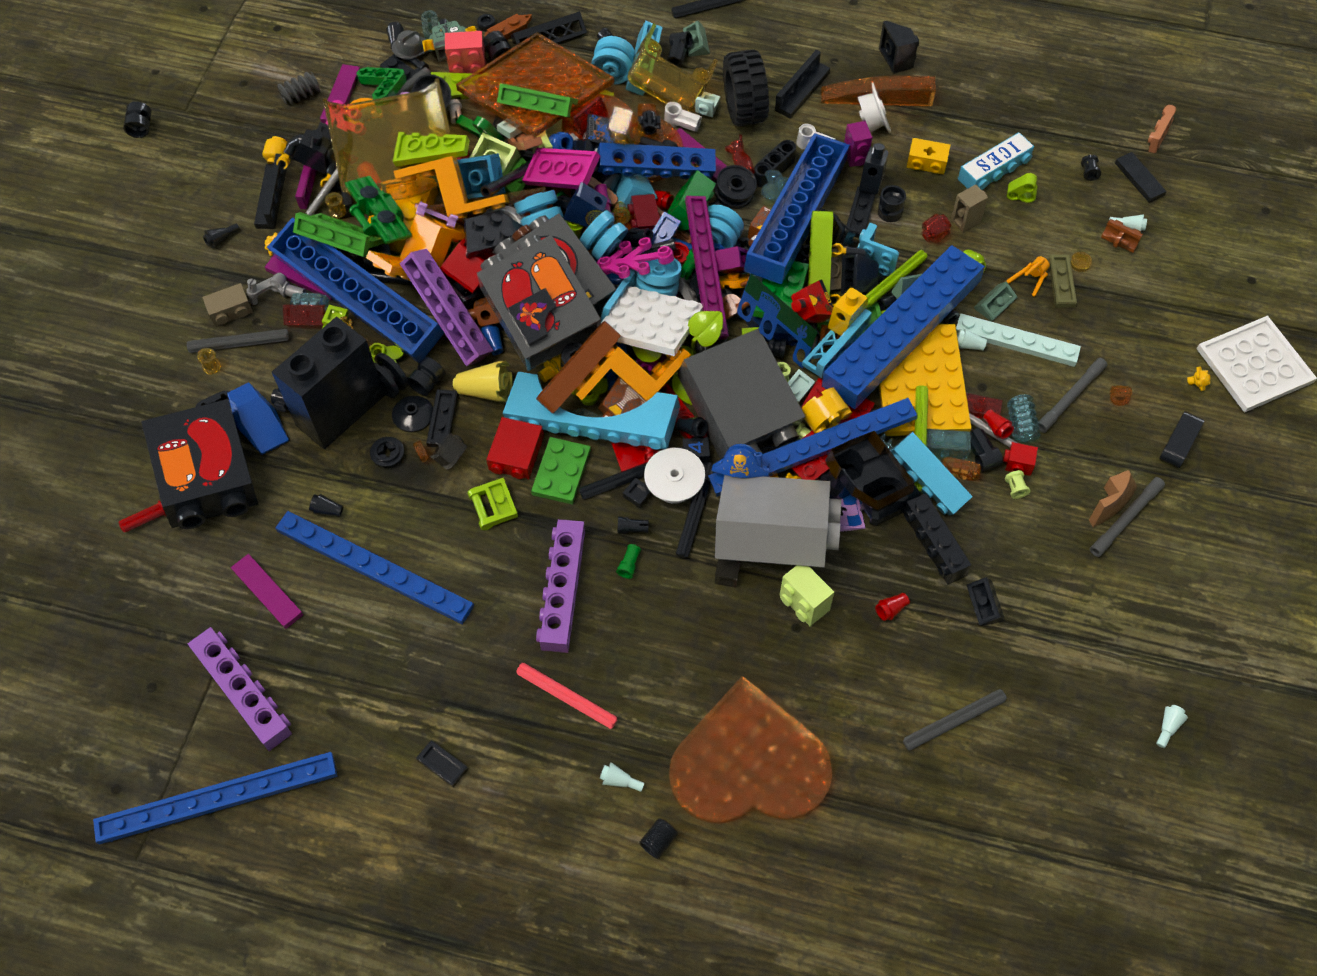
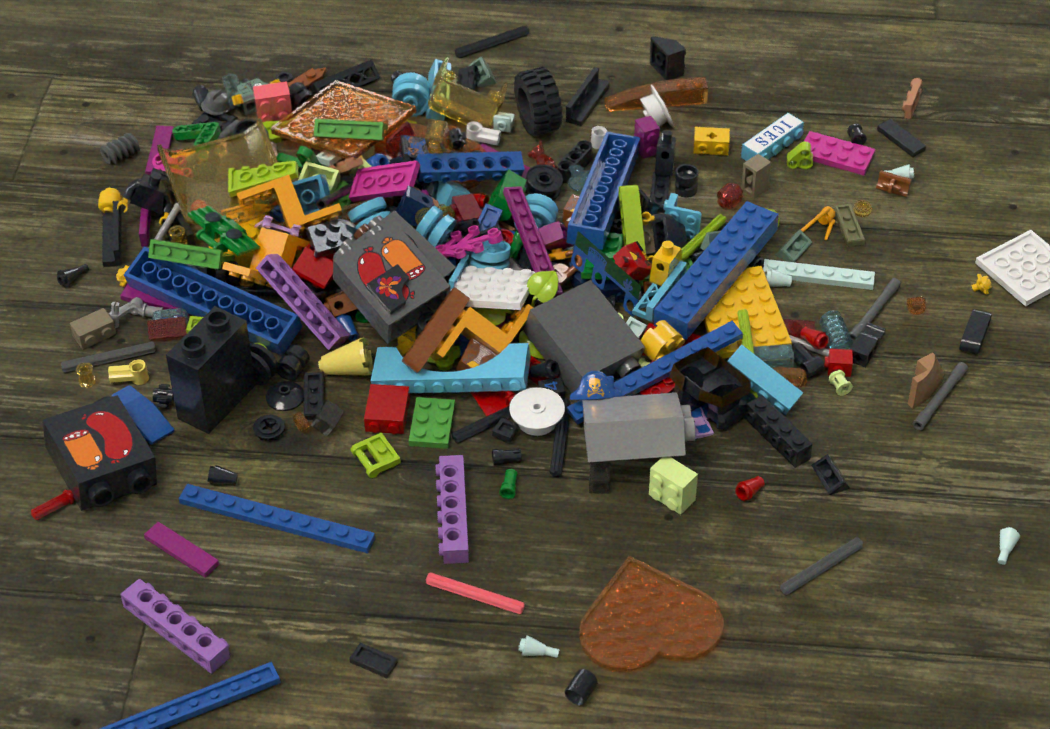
camera: 10 degrees left, 15 degrees down
none -> light yellow piece [108,360,149,385]
none -> dark pink plate [804,131,875,176]
none -> black piece [850,322,886,368]

